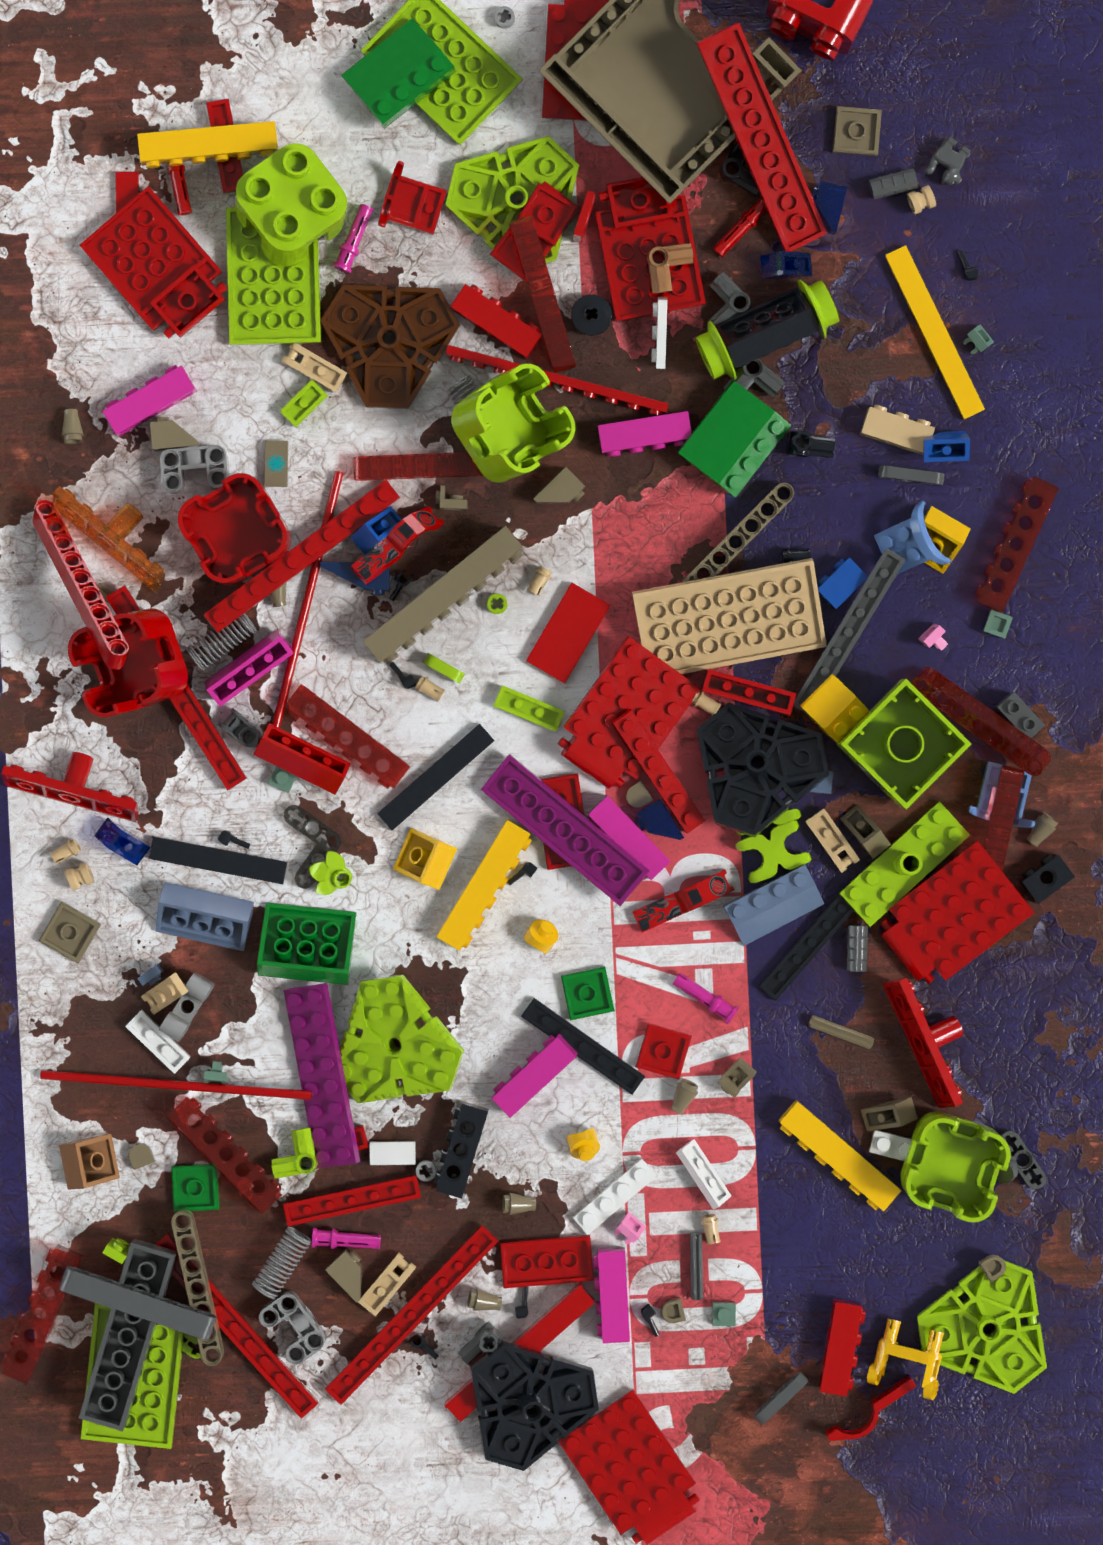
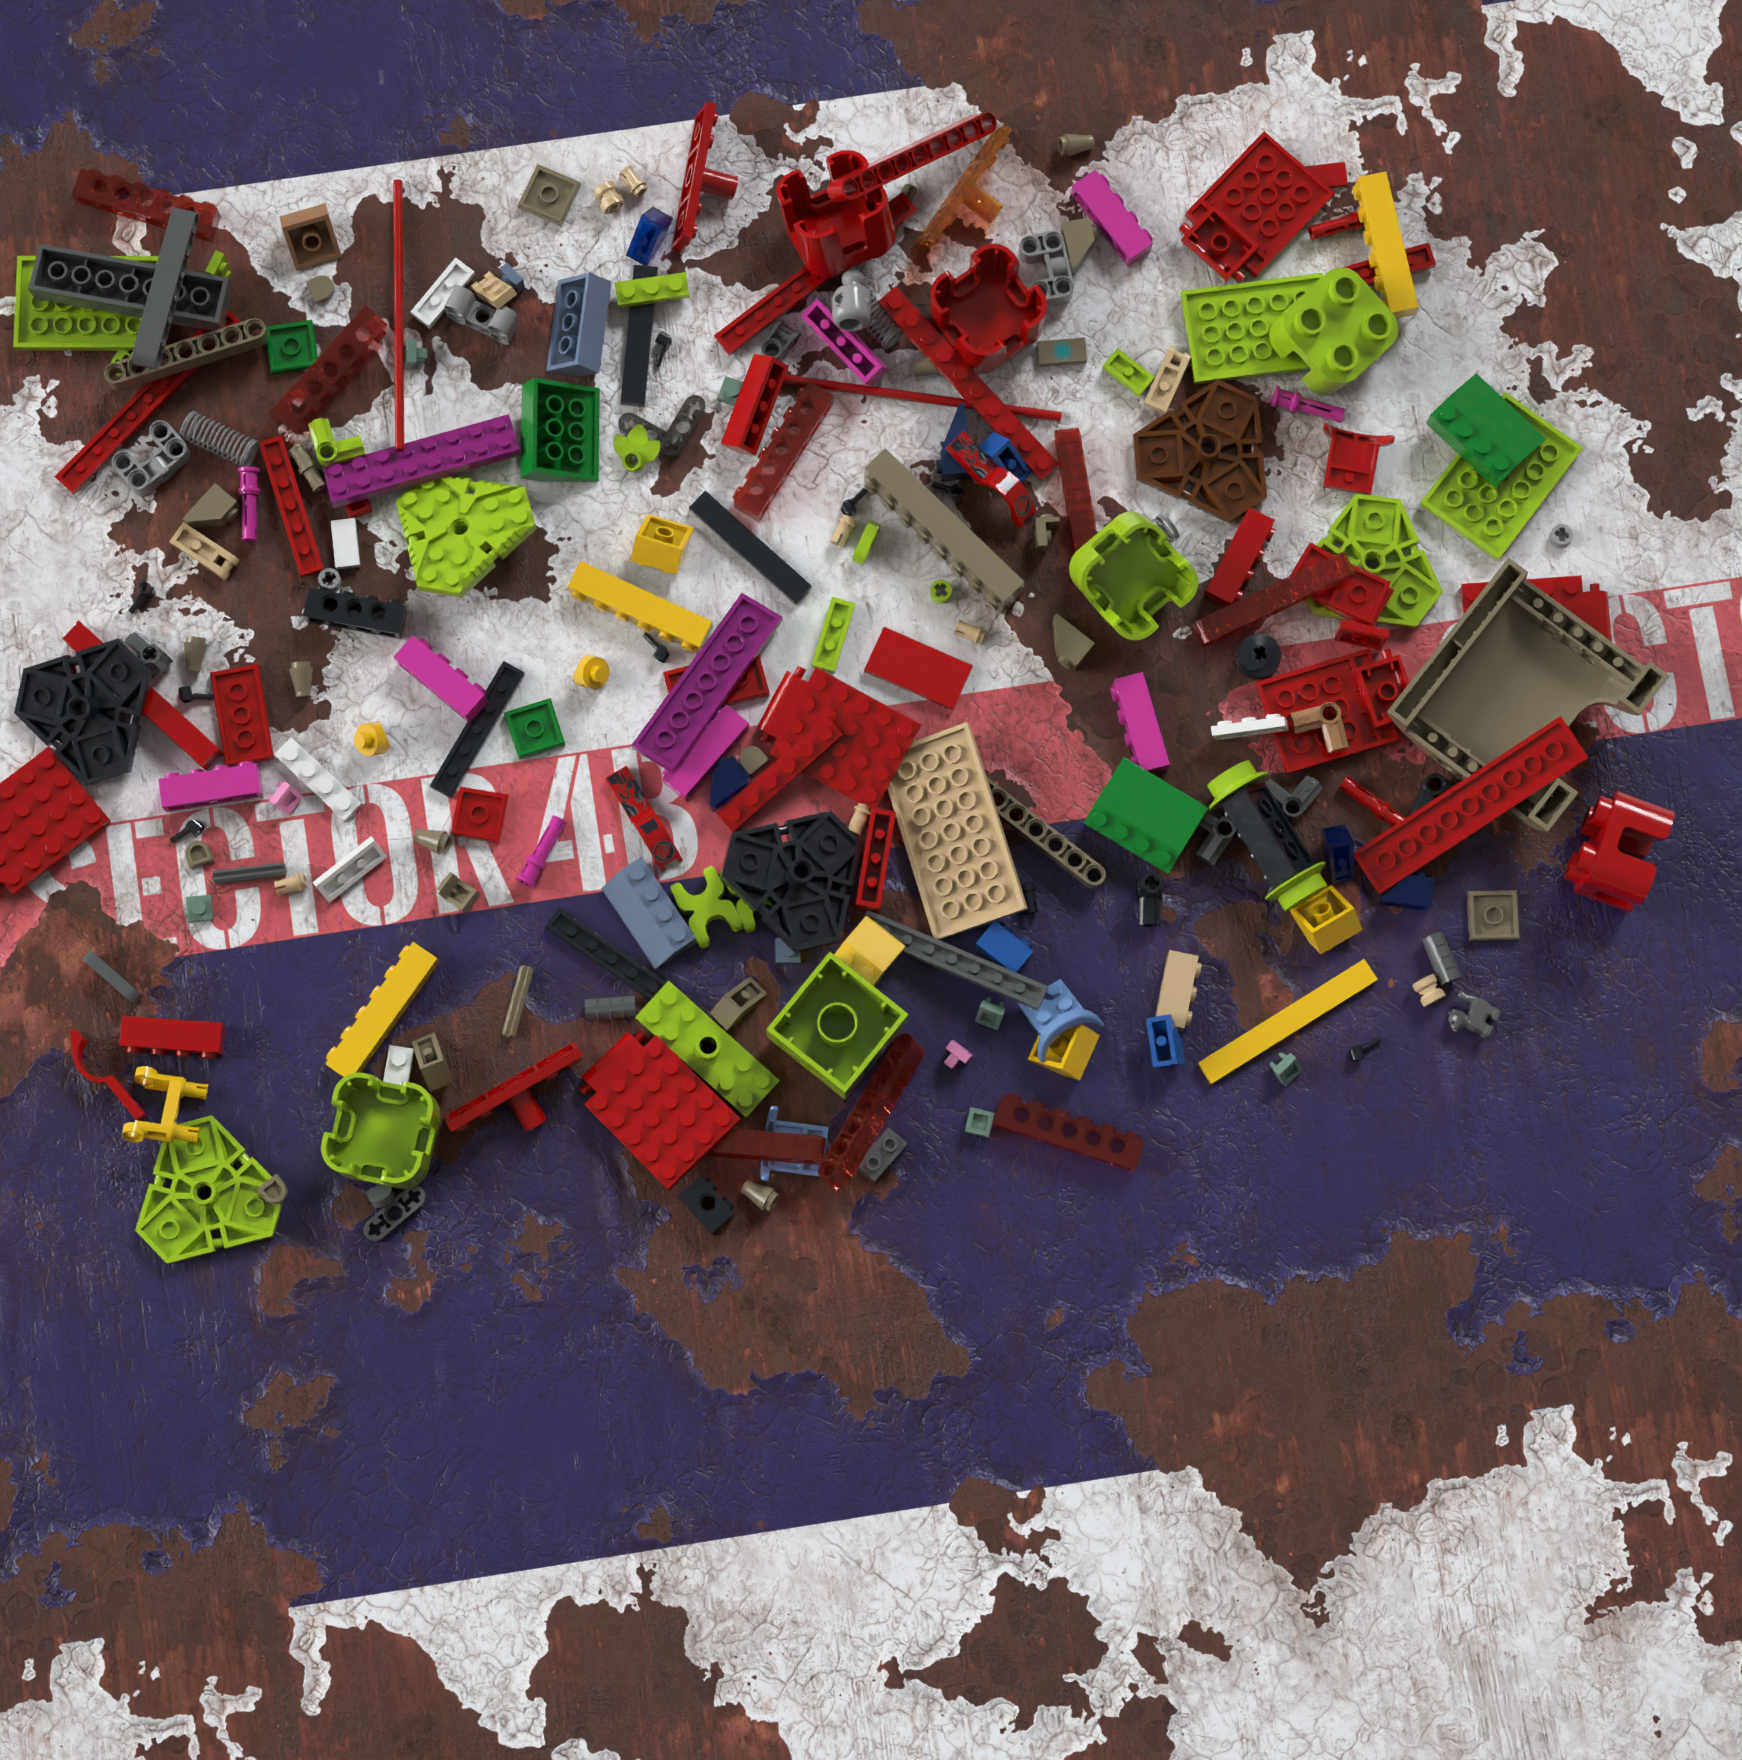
camera: 80 degrees right, 10 degrees down
red plate [325,1224,499,1405] -> none
red plate [446,345,669,416] -> none
tan plate [805,808,860,873] -> none
dark grey beam [878,465,945,486] -> none
none -> dark tan pin [289,444,327,493]
none -> lime plate [615,272,690,308]
none -> light grey piece [832,270,871,331]
none -> sand green tile [975,997,1006,1031]
none -> yellow slope [1290,885,1363,954]

